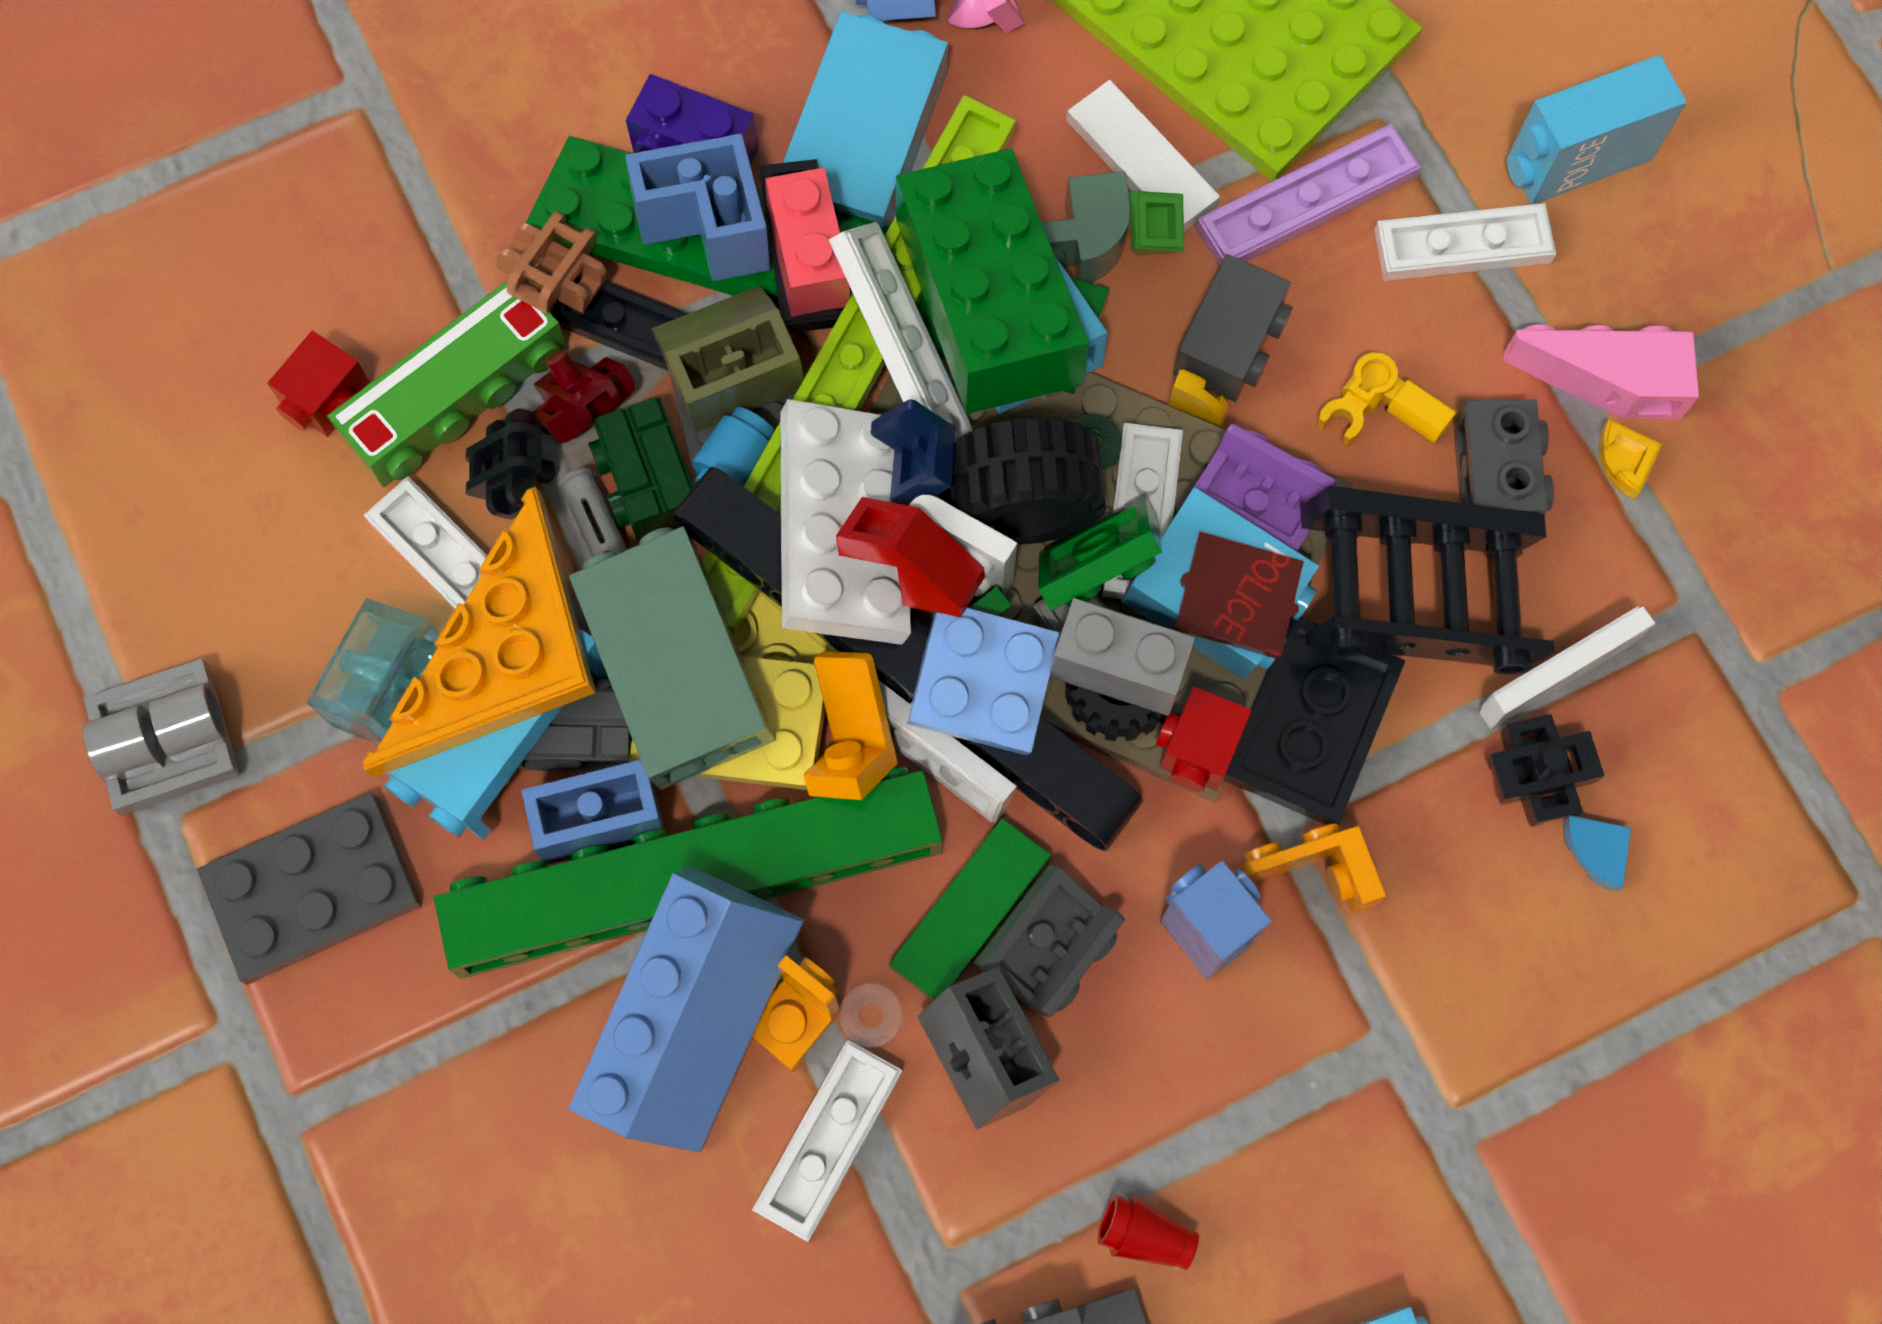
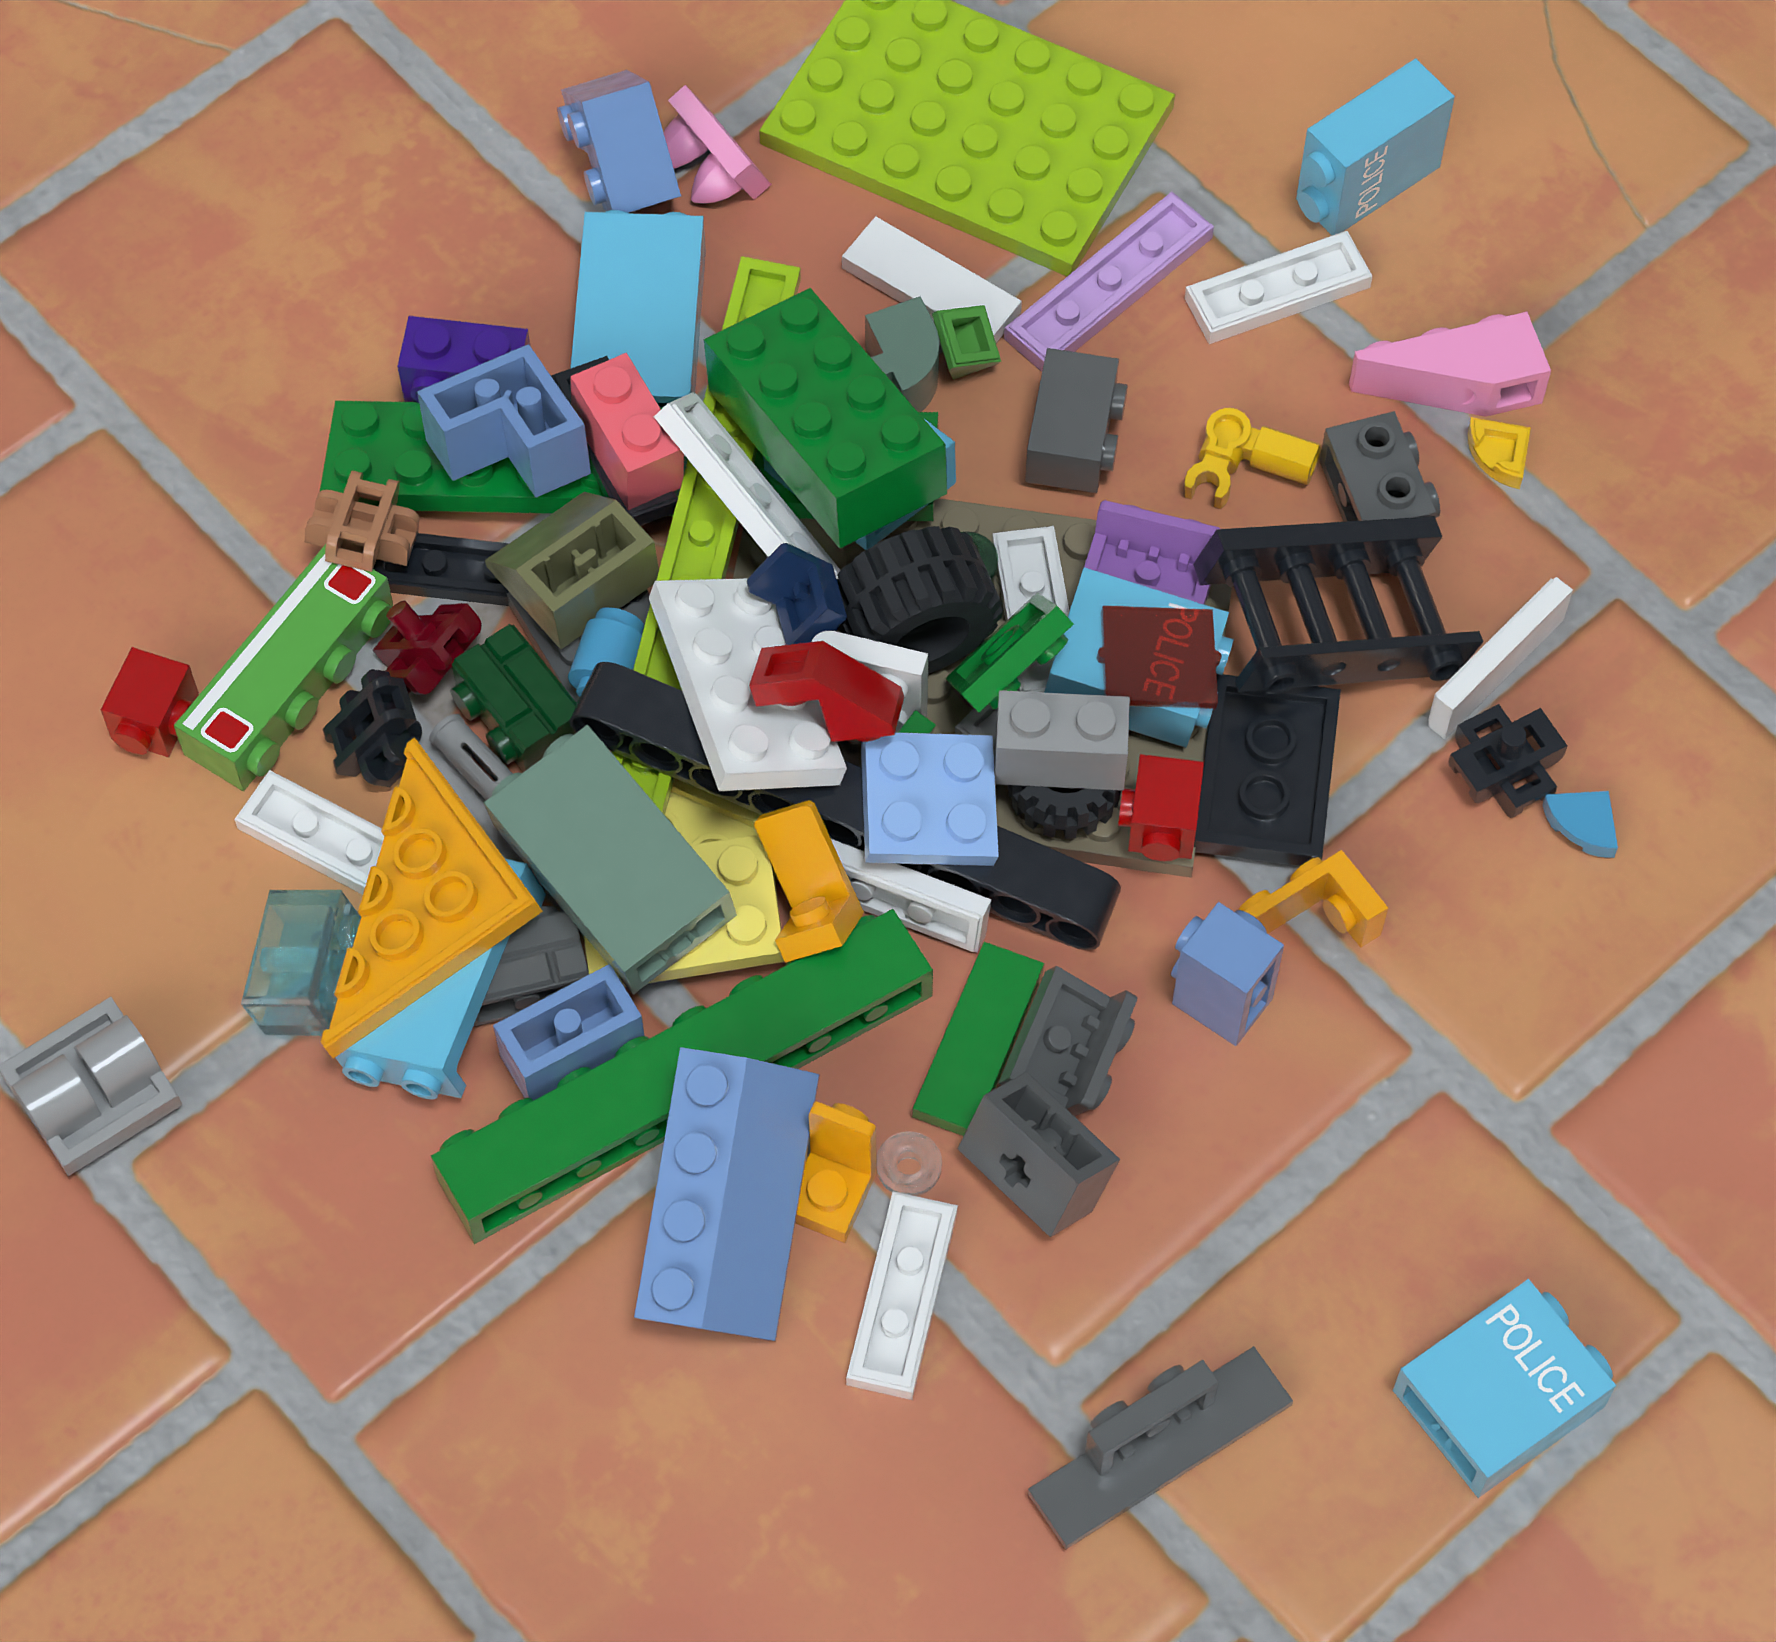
camera: 15 degrees left, 10 degrees down
dark grey plate [197,792,421,985] -> none
red cone [1098,1194,1199,1270] -> none
yellow tile [1169,369,1229,428] -> none

